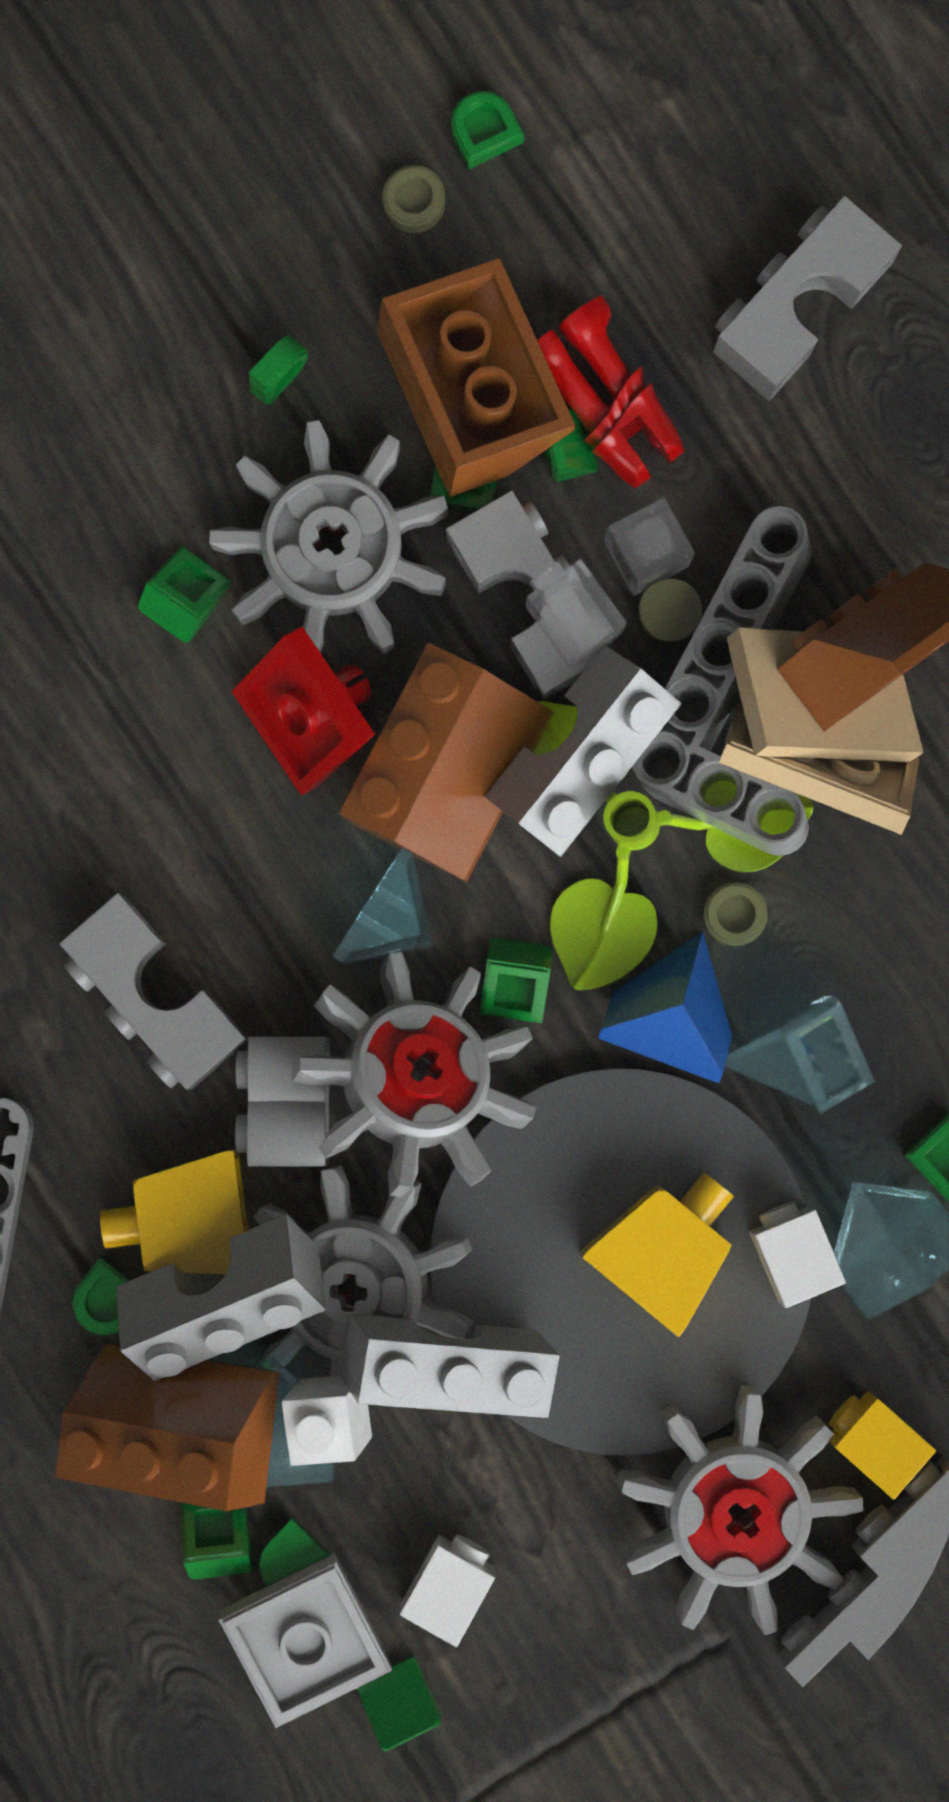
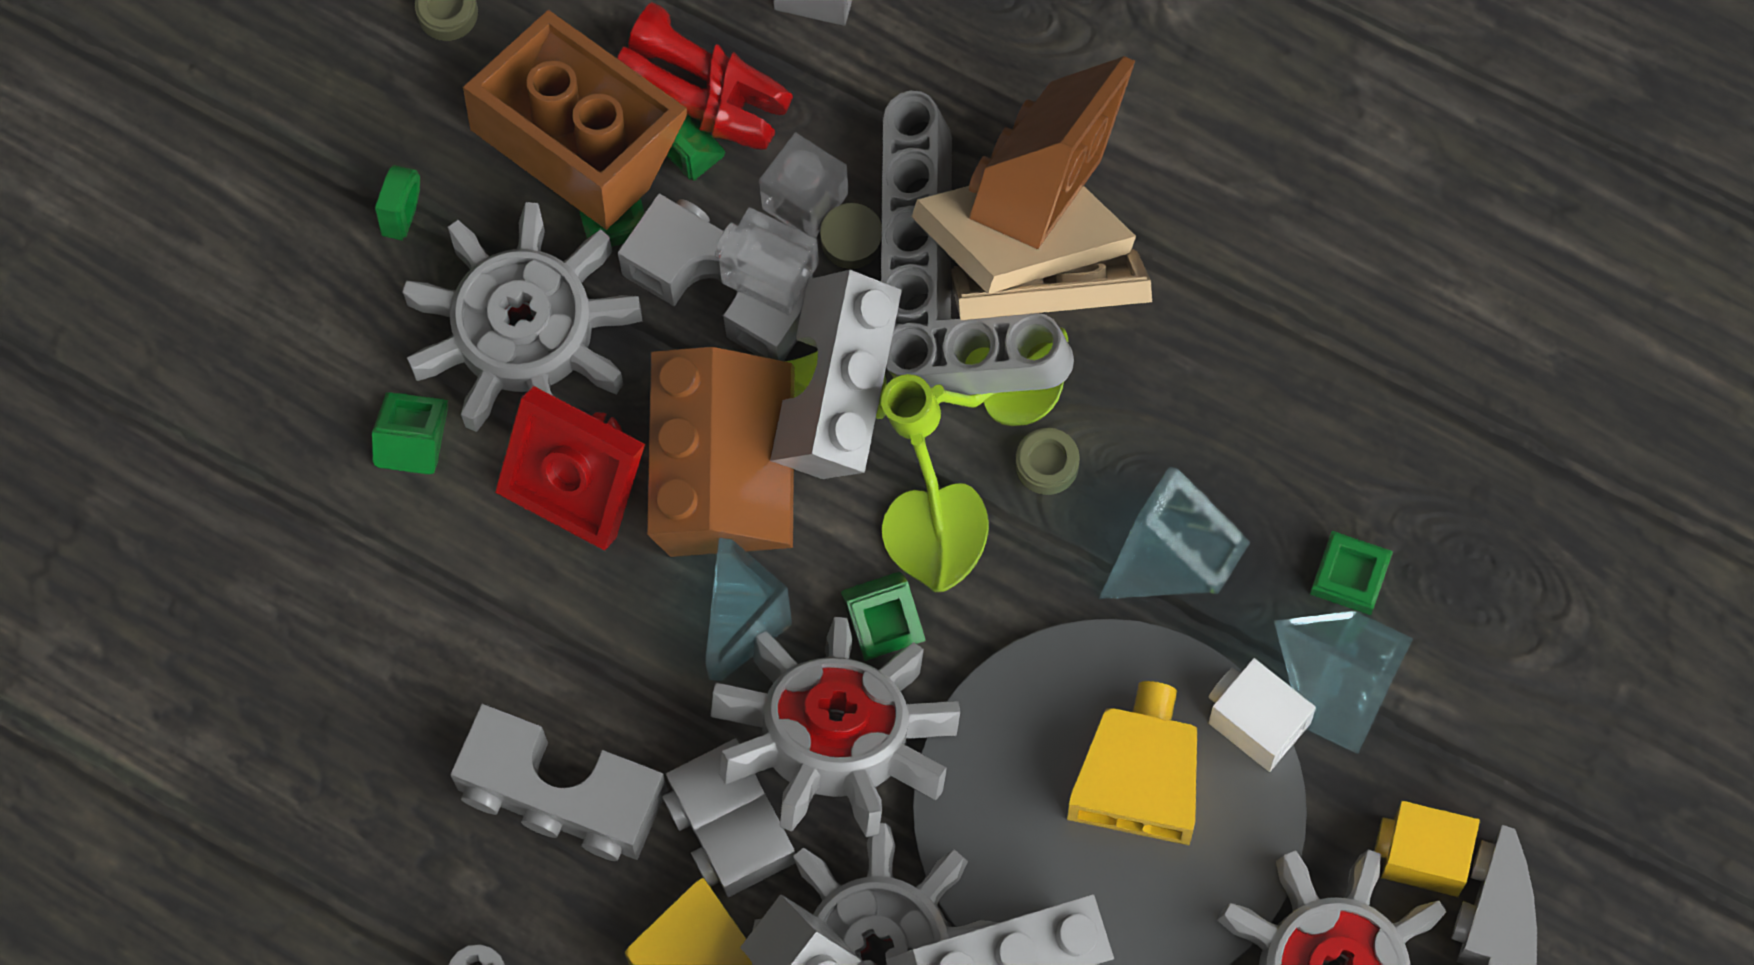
camera: 20 degrees left, 15 degrees down
blue slope [598,931,732,1083] -> none

